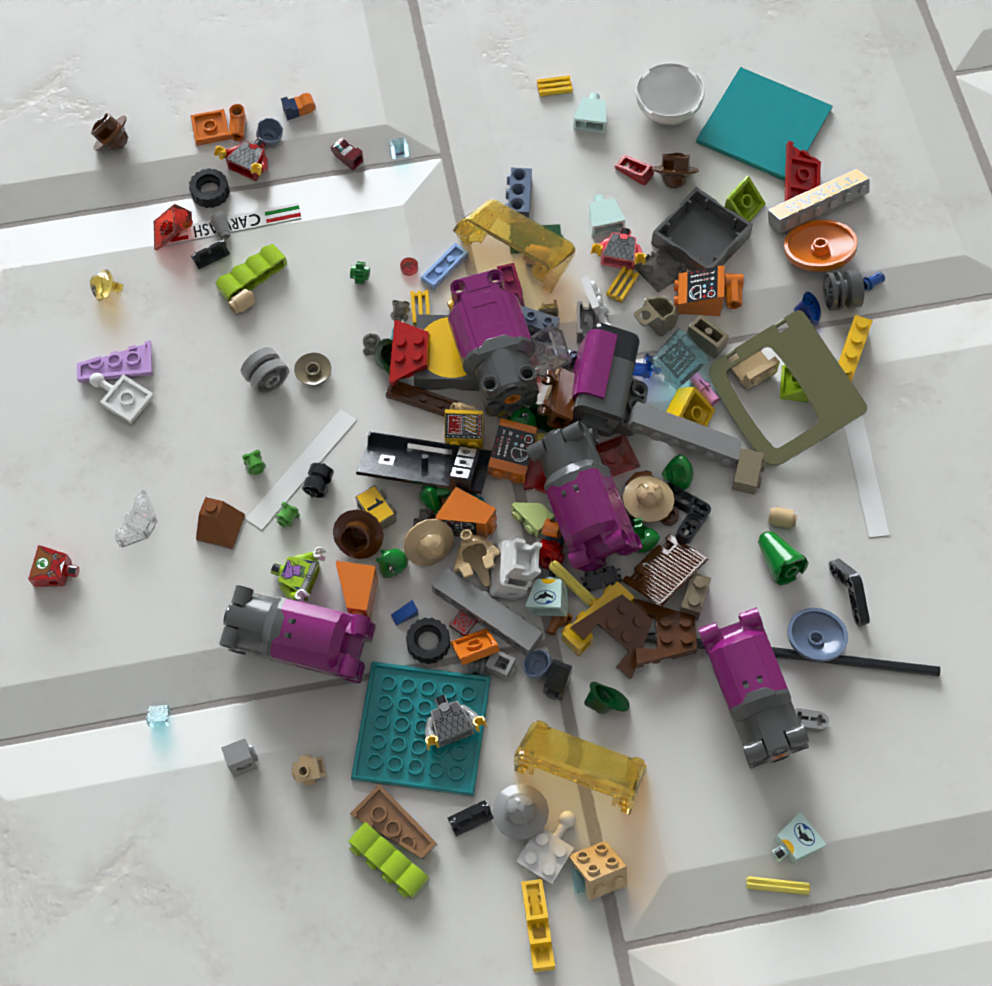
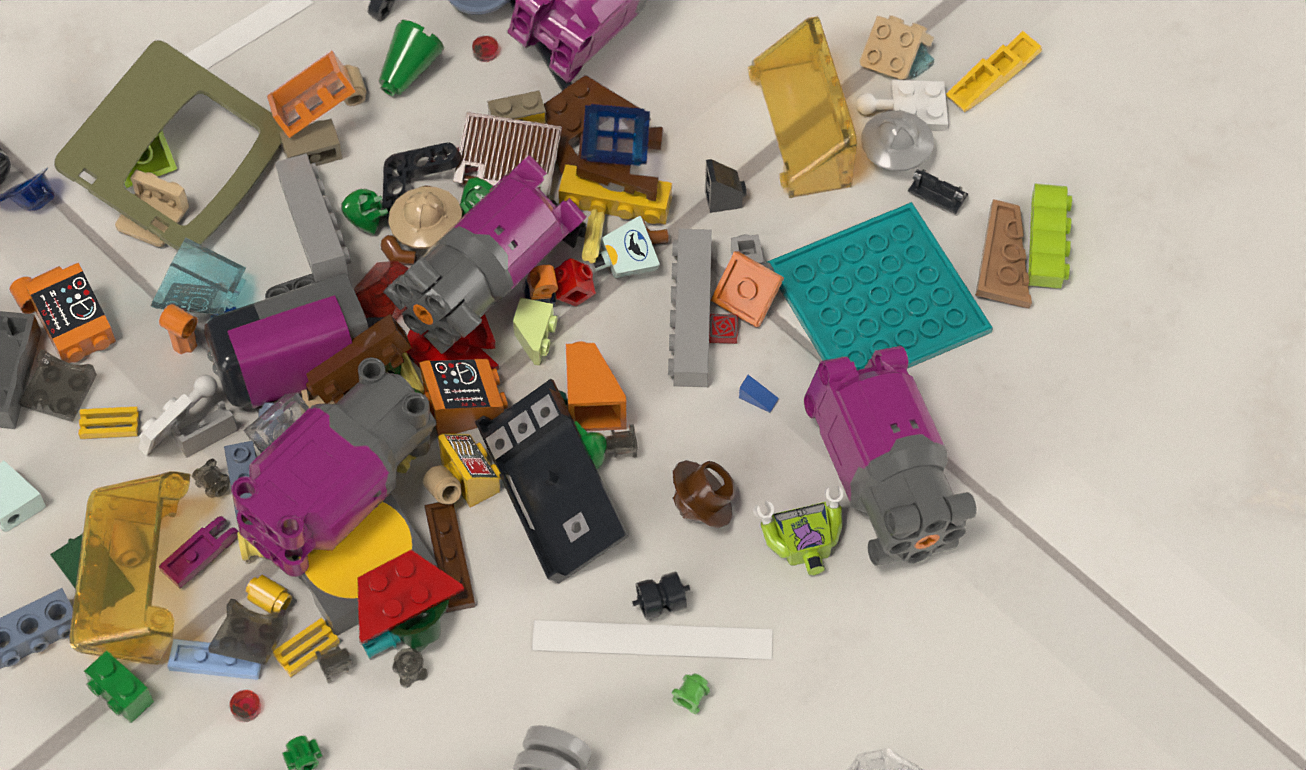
camera: 125 degrees left, 5 degrees down
clear light blue slope [146,705,169,727] -> none
dark orange slope [196,497,245,549] -> none
light grey brick [221,738,259,777] -> none
bright green brick [275,502,300,528] -> none
tan brick [292,754,327,786] -> none
dark tan dish [294,352,331,386] -> none
orange slope [336,560,378,618] -> none
yellow brick [355,485,397,530] -> none
green piece [375,548,409,578] -> none
tan helmet [403,519,454,566] -> none
black tyre [406,617,450,664] -> none
torso [425,695,488,750] -> none
tan piece [454,529,500,587] -> none
white piece [489,538,542,600] -> none
sand blue hair [523,649,552,680] -> none
dark green piece [584,681,630,714] -> none
torso [590,228,646,271] -> none
dark tan piece [634,296,678,337] -> none
yellow slope [666,387,715,427] -> none
dark tan brick [686,314,729,358] -> none
bright pink pin [688,371,720,406] -> none
yellow arch [838,315,873,382] -> none
none -> green brick [84,650,154,723]
none -> orange piece [159,304,198,354]
none -> clear smoke piece [208,599,288,665]
none -> orange window [267,50,356,138]
none -> clear red tile [472,36,499,62]
none -> clear blue piece [581,104,650,166]

